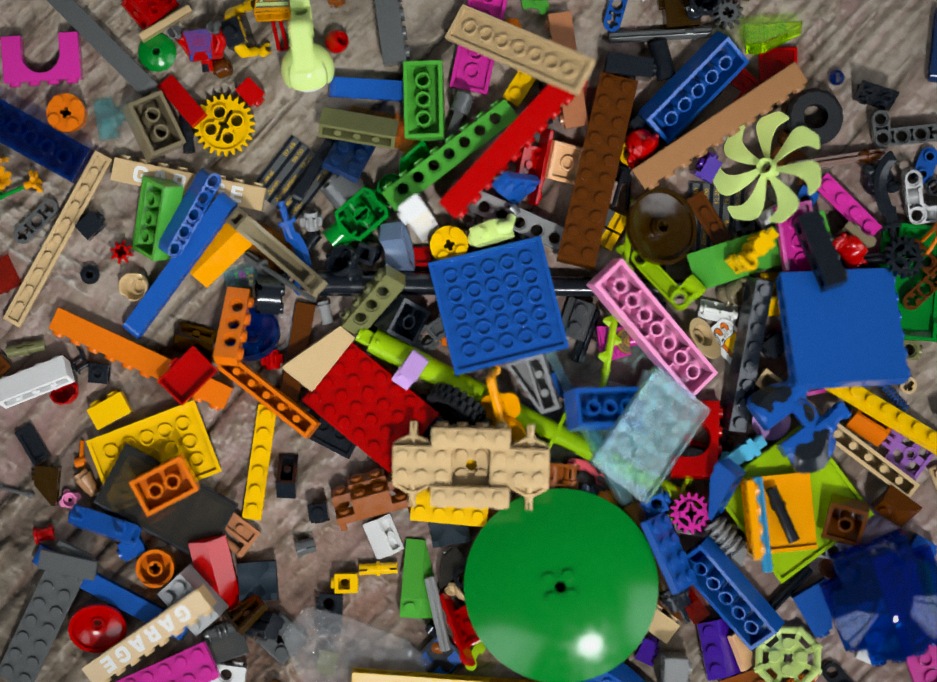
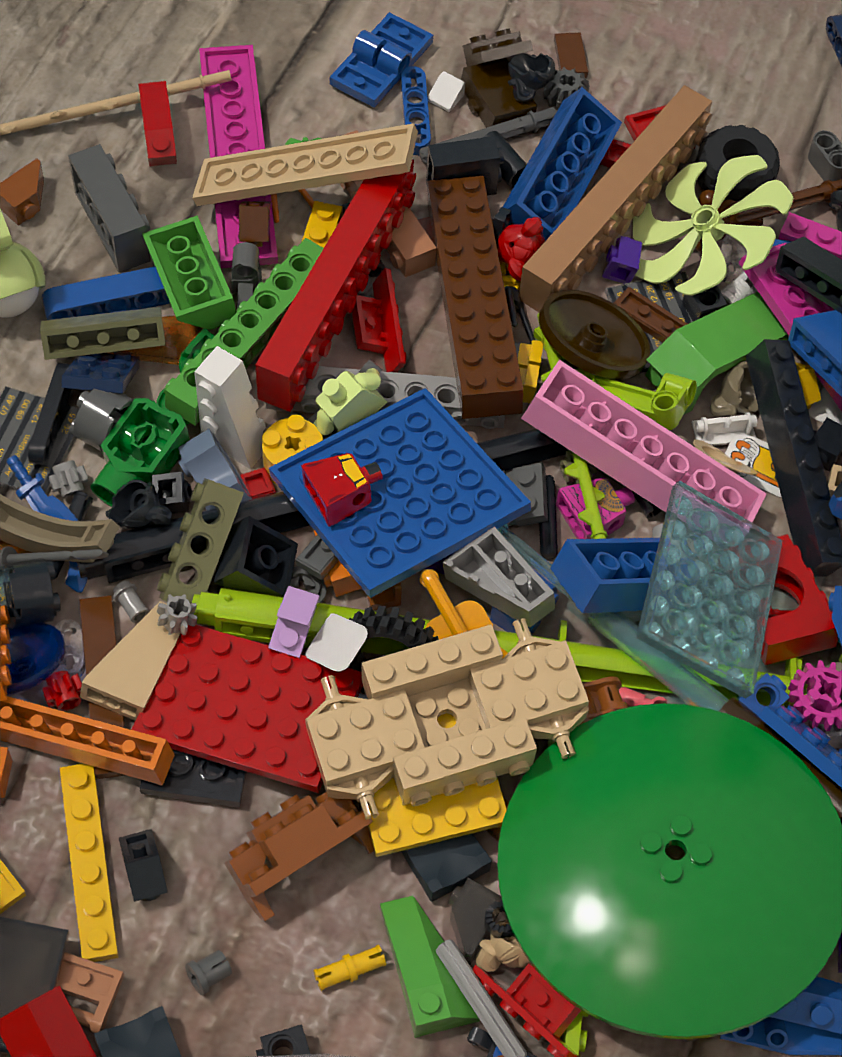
camera: 20 degrees left, 30 degrees down
black brick [307,501,330,524] -> none
red piece [325,29,349,54] -> none
yellow brick [331,572,359,594] -> none
white panel [363,513,404,559] -> none
blue wing [492,172,541,205] -> none
light nougat tile [544,140,583,185] -> none
yellow hips [724,227,779,274] -> none
clear neon green slope [743,21,802,55] -> none
clear blue hinge [828,70,845,86] -> none
black hinge [852,80,900,111] -> none
none -> light grey gear [157,594,197,635]
none -> reddish brown slope [239,201,271,247]
none -> red torso [301,453,383,527]
none -> white sticker [305,613,368,672]

